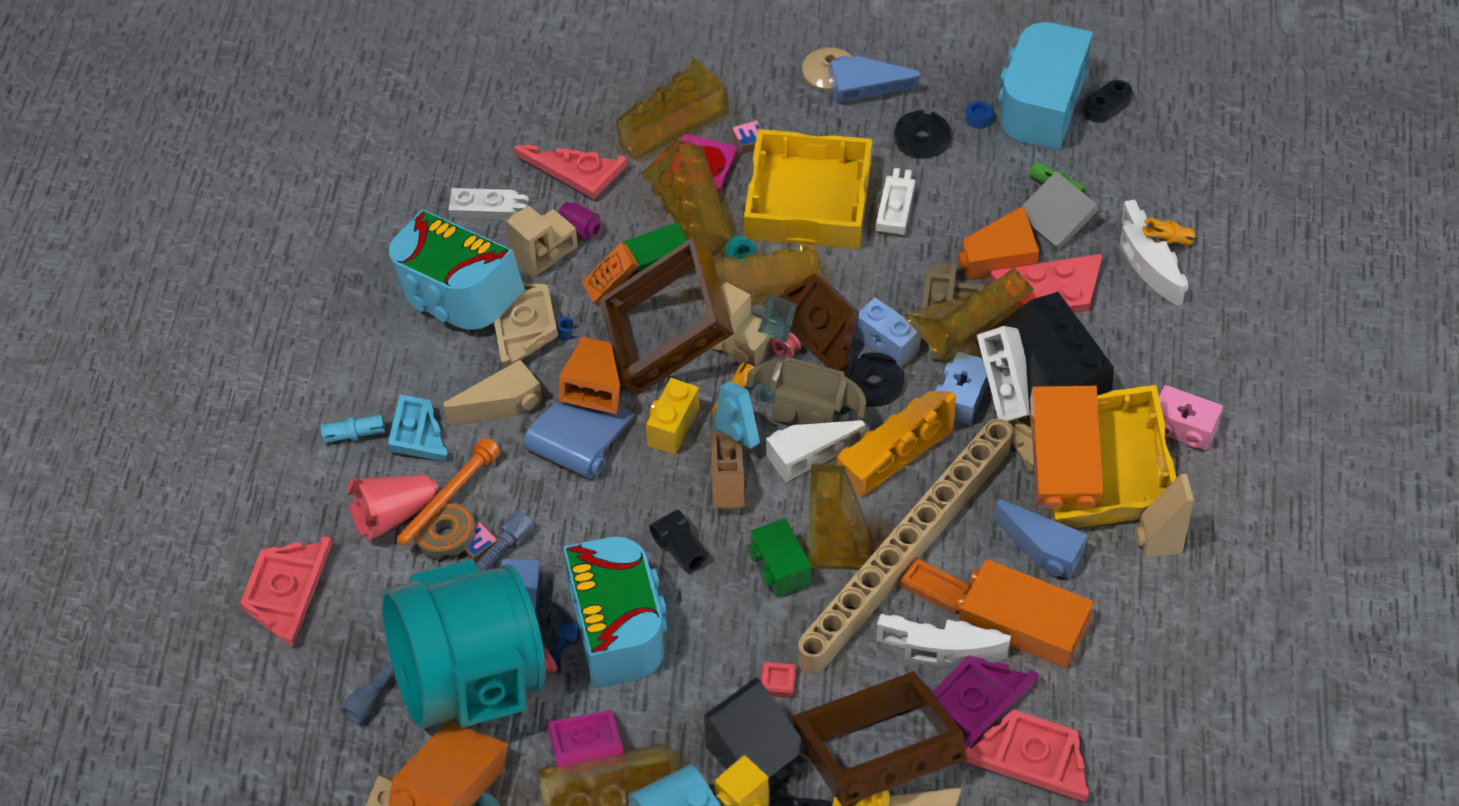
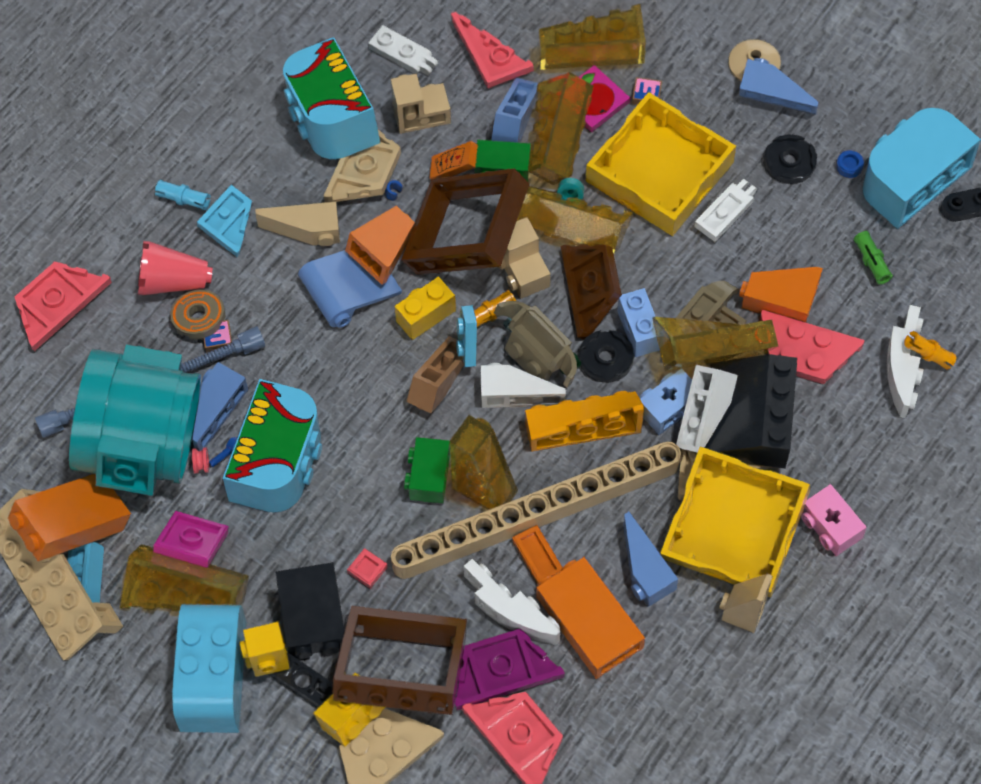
camera: 30 degrees right, 10 degrees up
orange piece [397,437,500,546] -> none
magenta brick [558,202,601,240] -> none
black piece [649,509,708,572] -> none
clear light blue slope [758,294,797,342] -> none
coral bush [770,330,801,359] -> none
light grey tile [1021,171,1099,251] -> none
orange brick [1030,386,1103,509] -> none
none -> medium blue slope [491,78,541,143]

